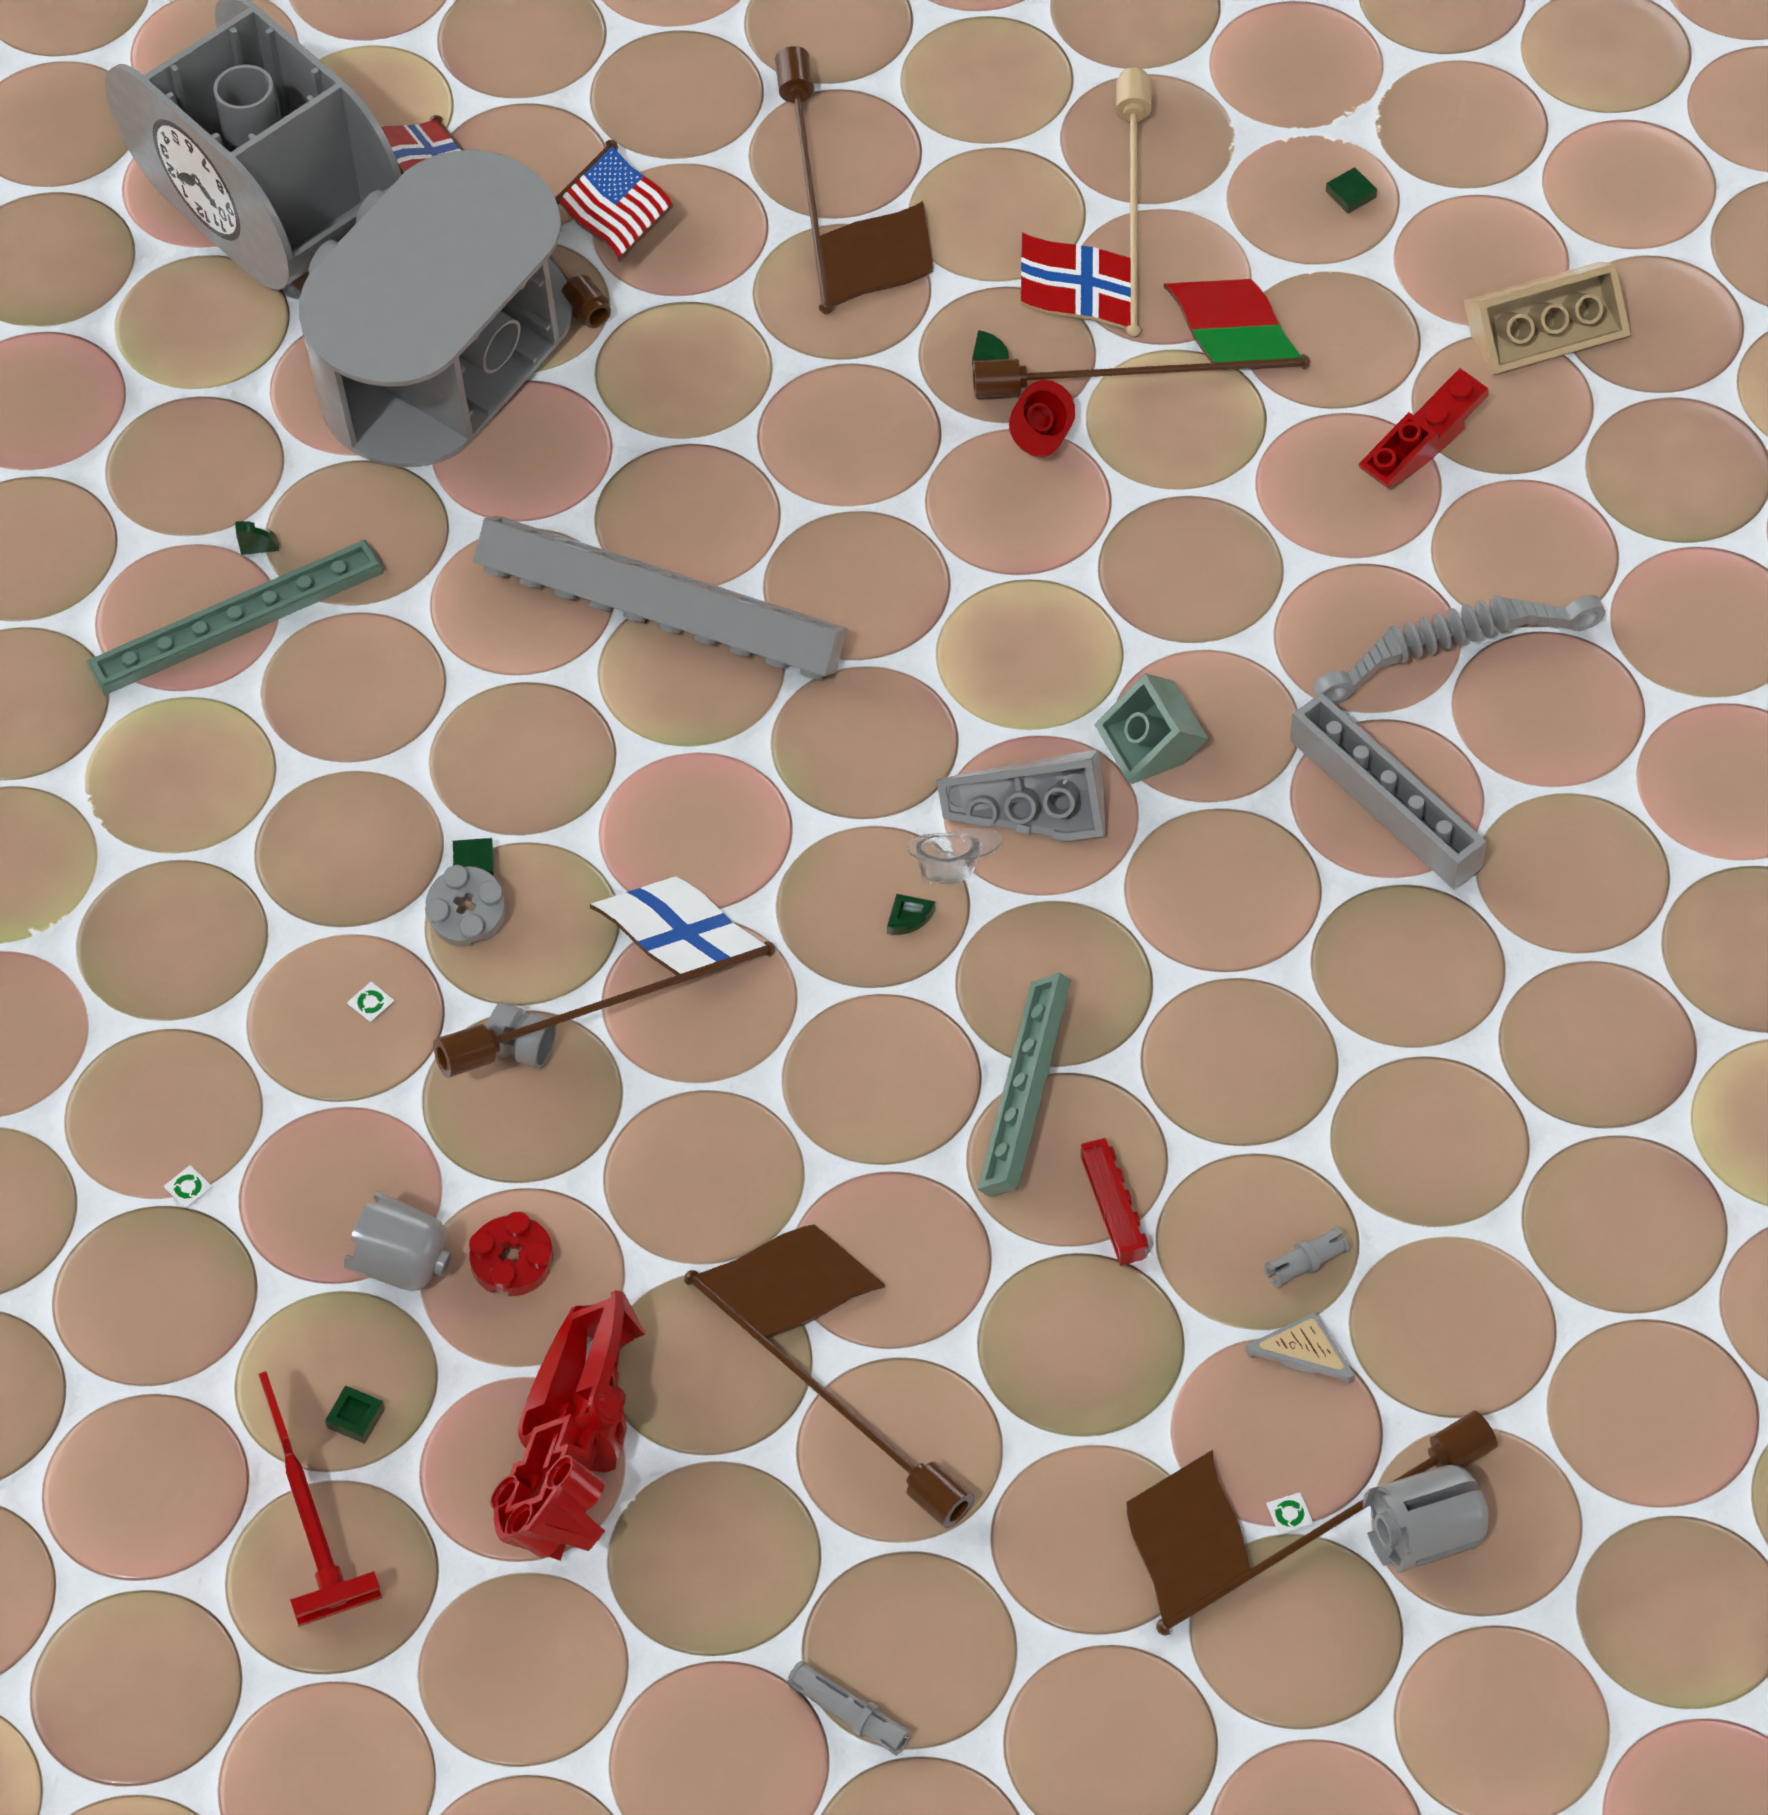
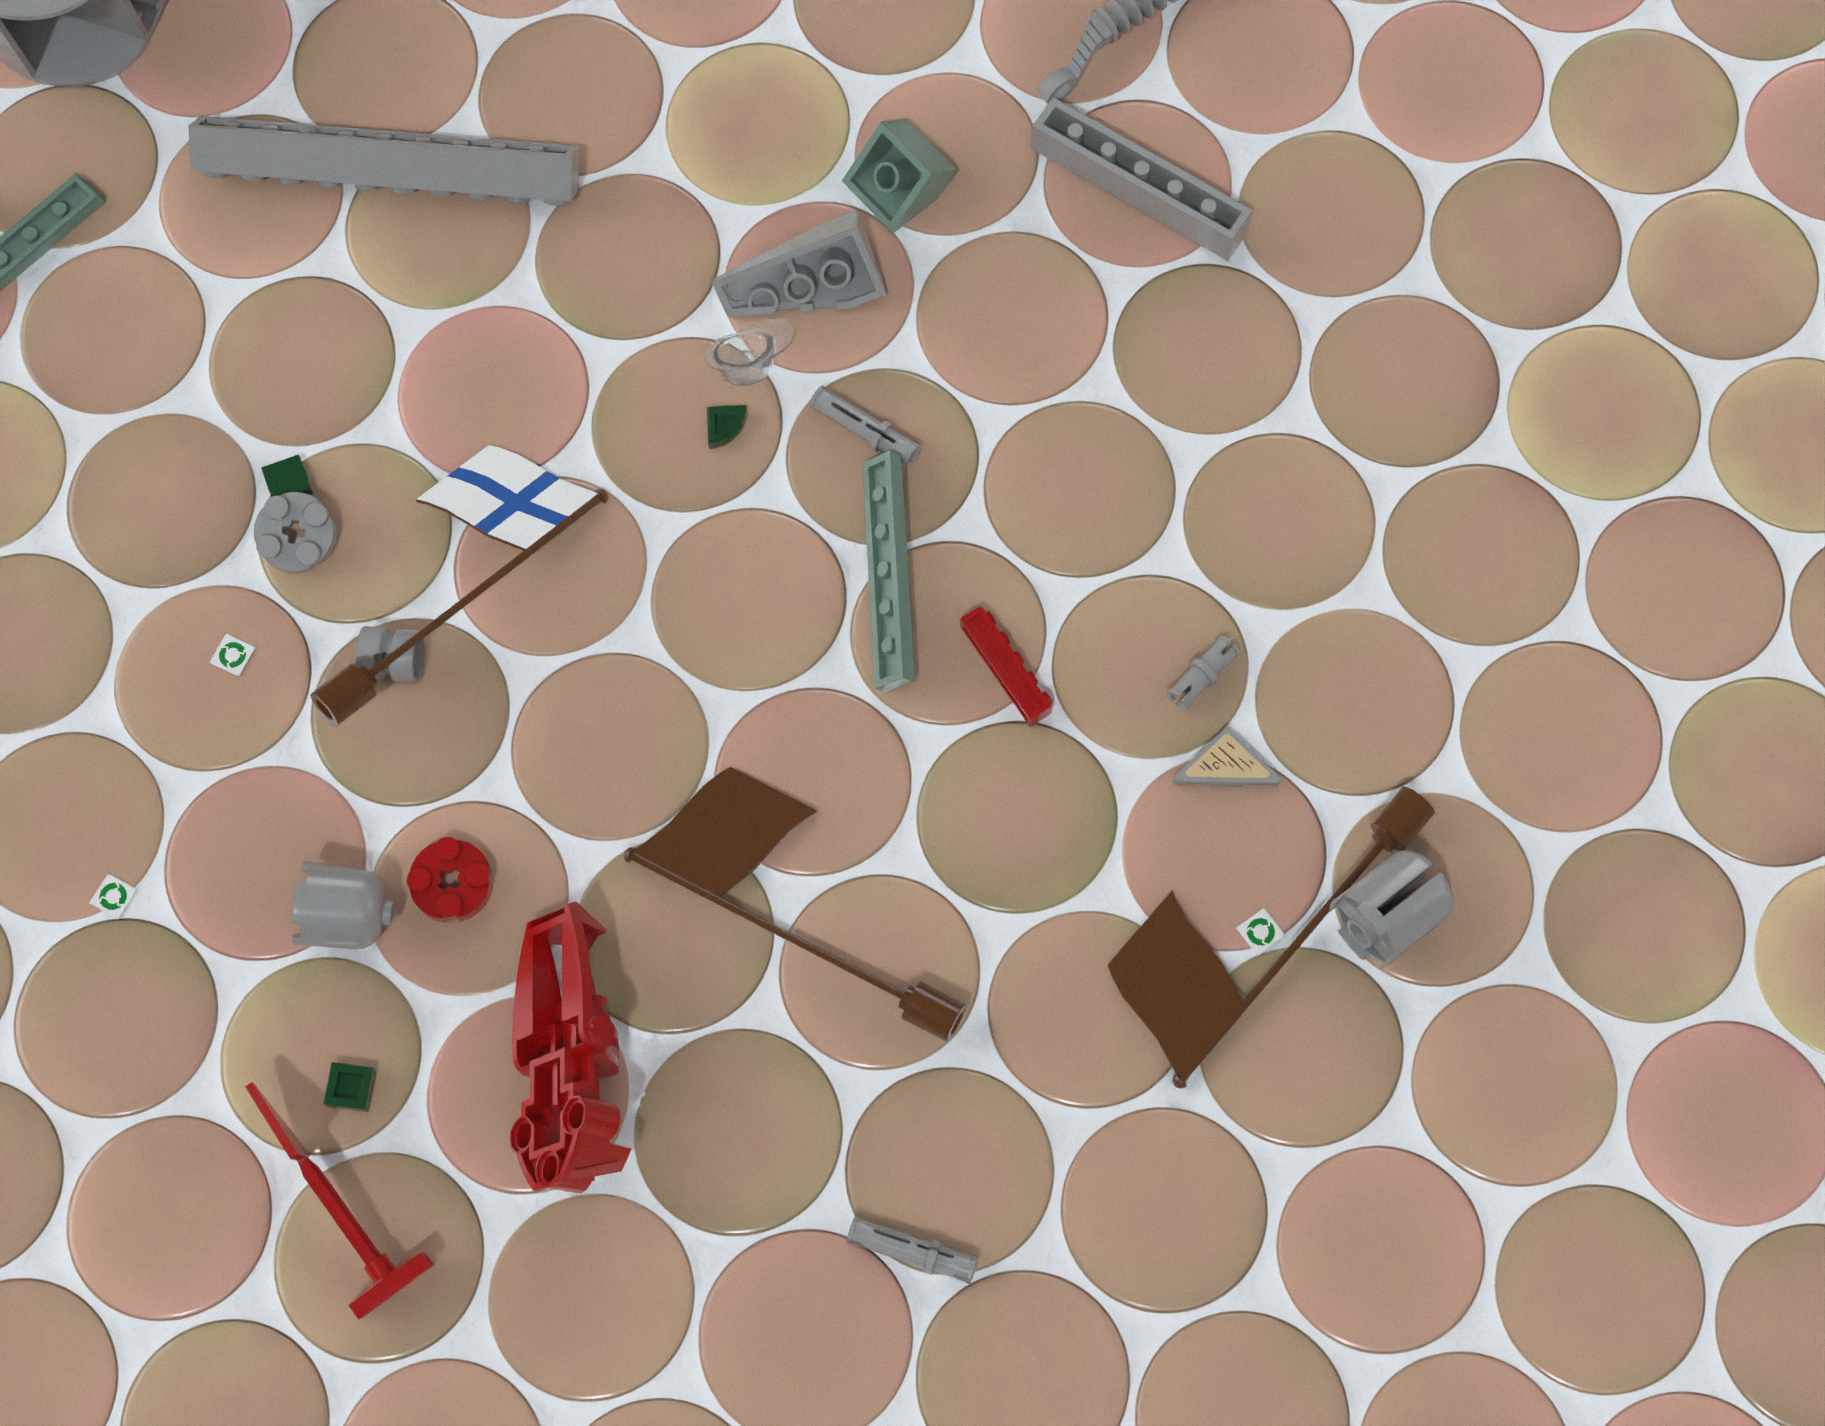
camera: 15 degrees left, 15 degrees up
none -> light grey pin [809,385,921,467]

